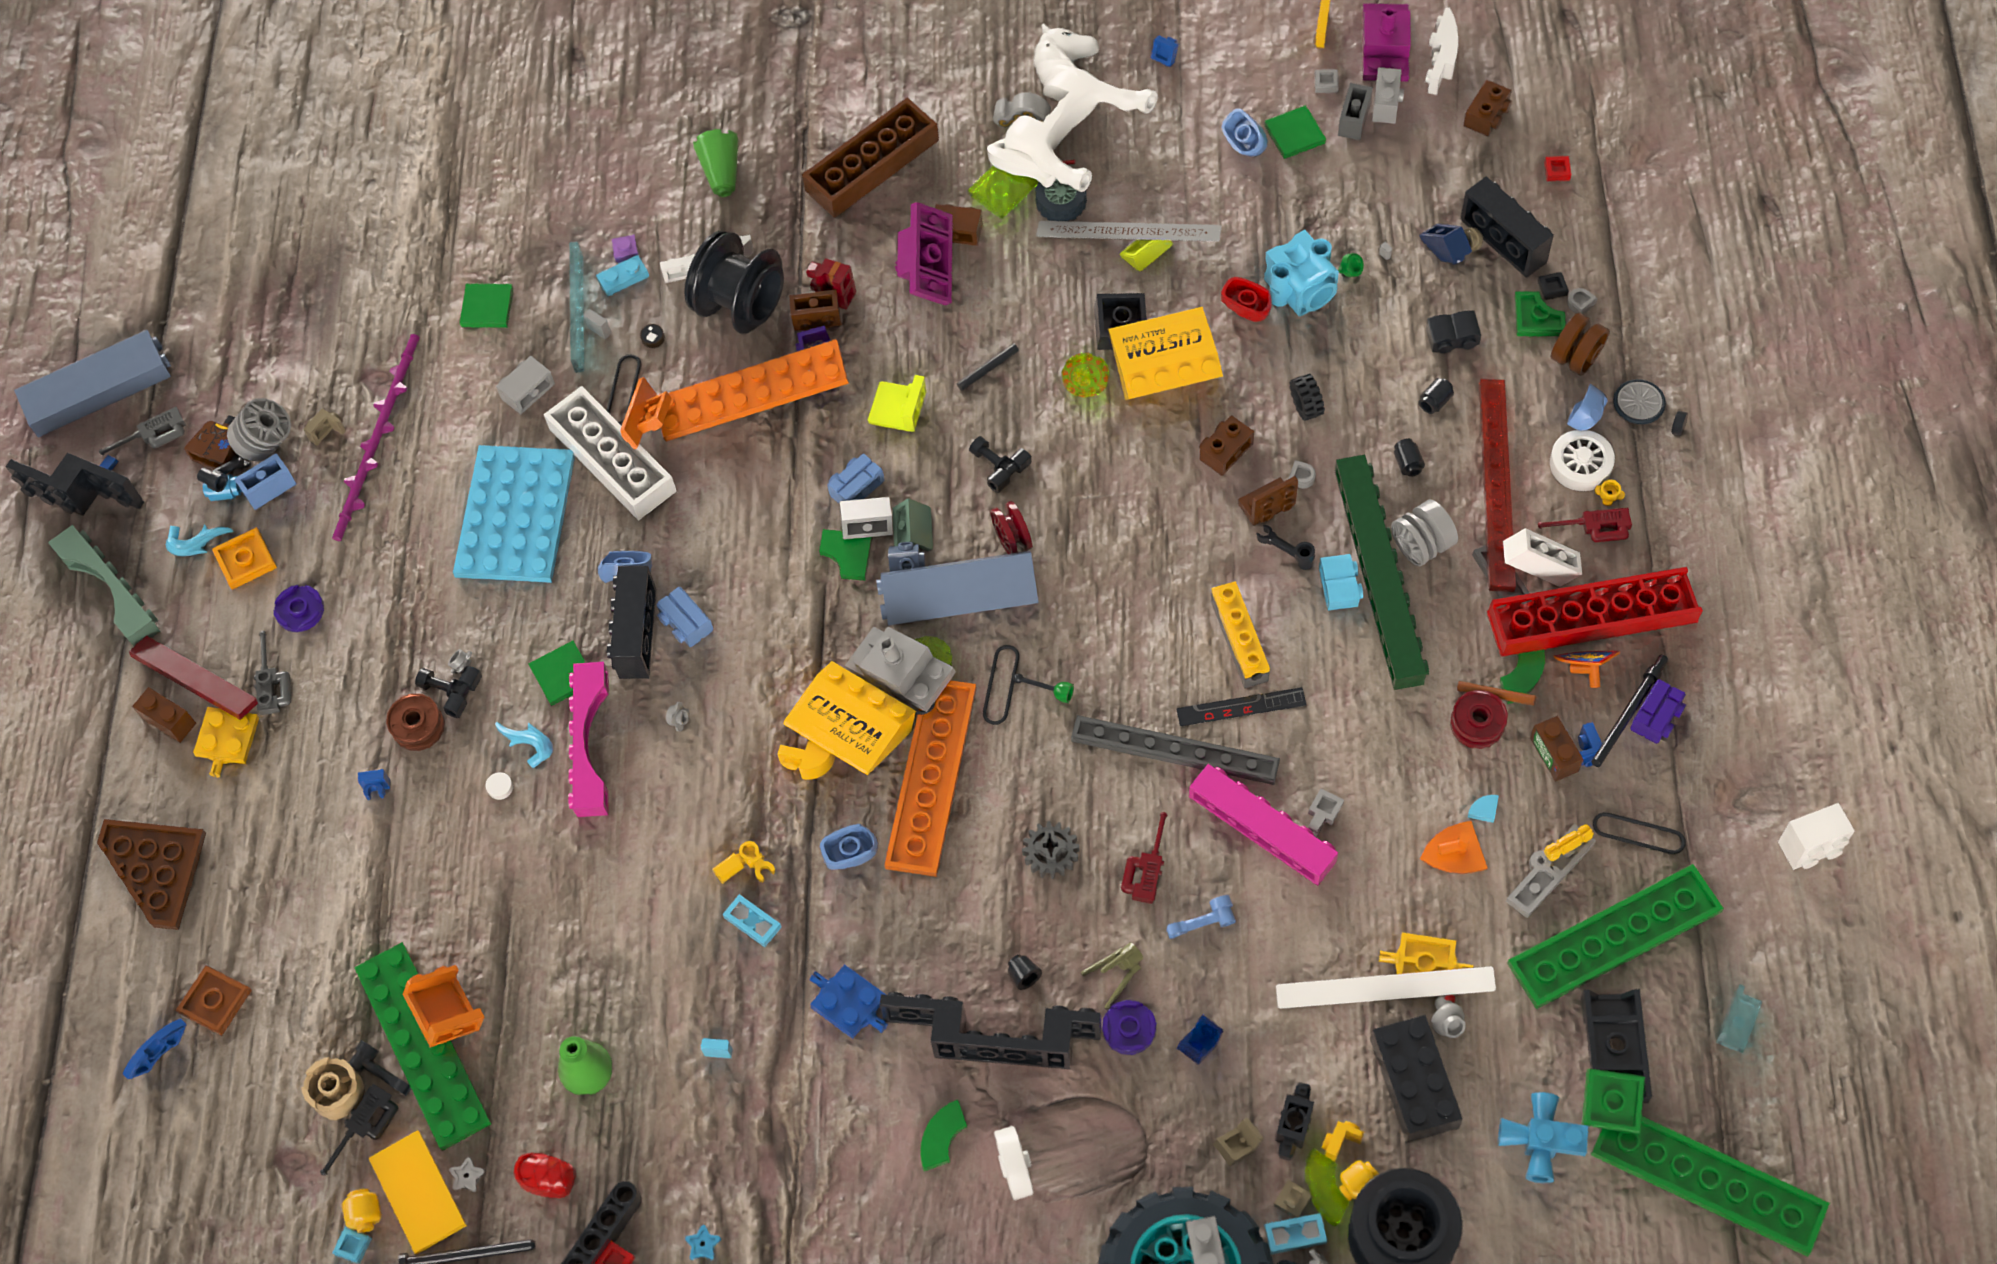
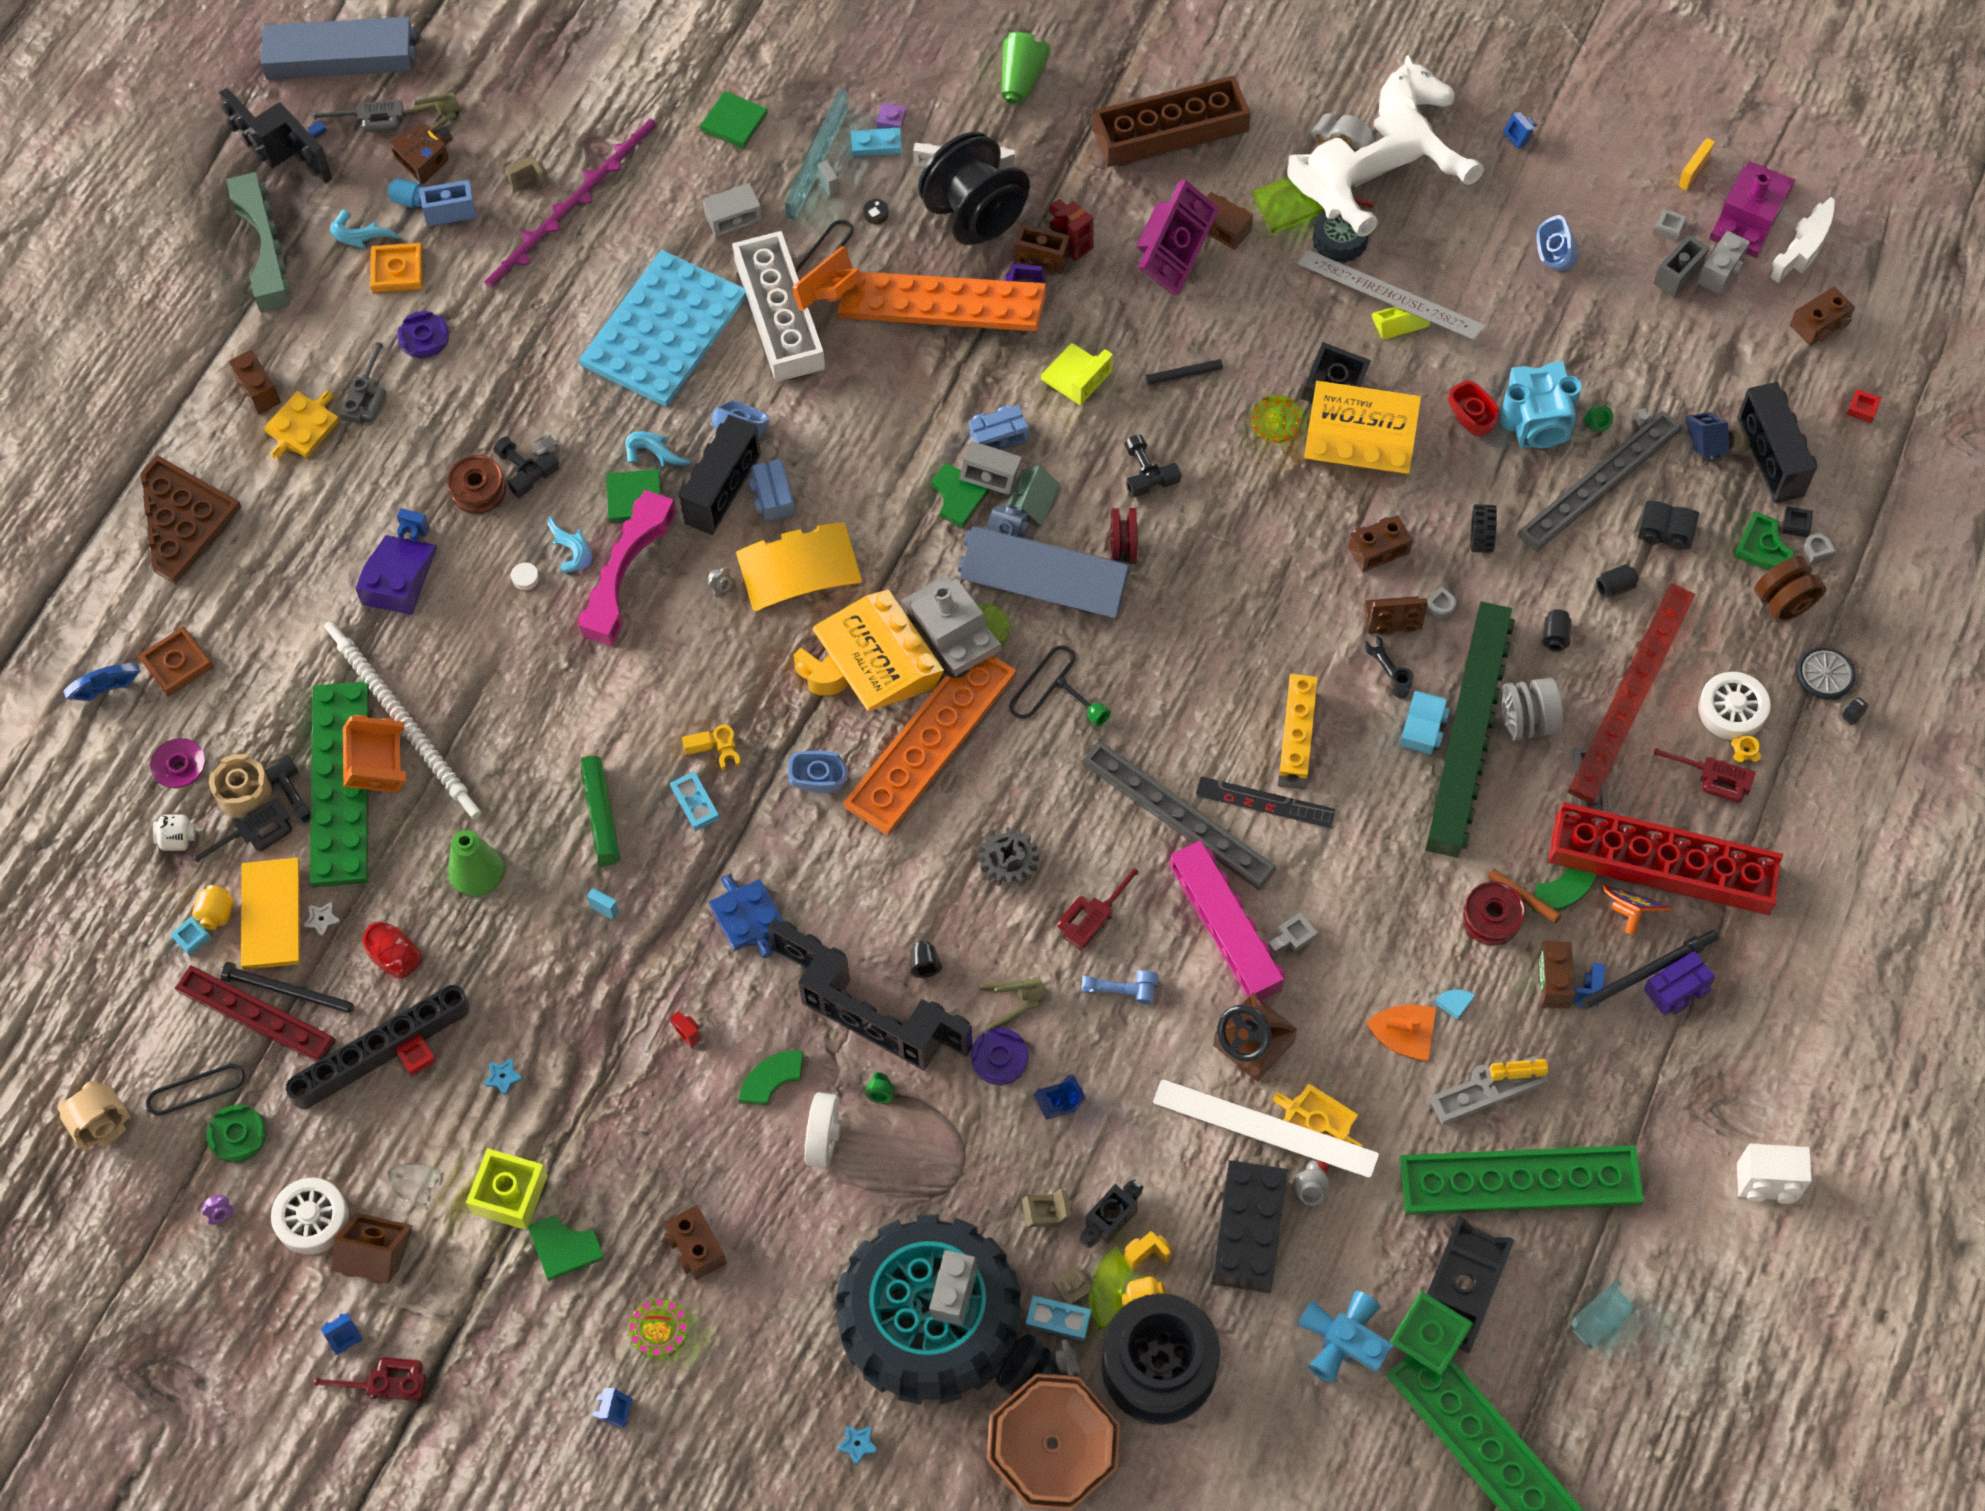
camera: 20 degrees right, 0 degrees up
tile [129,635,258,720] -> none
black brick [197,453,251,492] -> none
light grey wheel [227,398,291,461] -> none
green tile [1264,105,1326,159] -> none
white brick [1503,528,1582,587] -> none
medium blue piece [1567,384,1608,431] -> none
black piece [1593,812,1686,854] -> none
none -> magenta dish [150,738,206,788]
none -> white head [153,815,196,851]
none -> white hose [324,620,481,819]
none -> dark purple slope [355,535,437,615]
none -> olive plant [404,92,460,132]
none -> green brick [581,756,620,868]
none -> medium azure piece [625,431,693,467]
none -> red plate [670,1011,700,1048]
none -> yellow panel [736,523,862,611]
none -> green tile [865,1072,895,1104]
none -> piece [1213,993,1297,1082]
none -> dark grey tile [1517,410,1682,553]

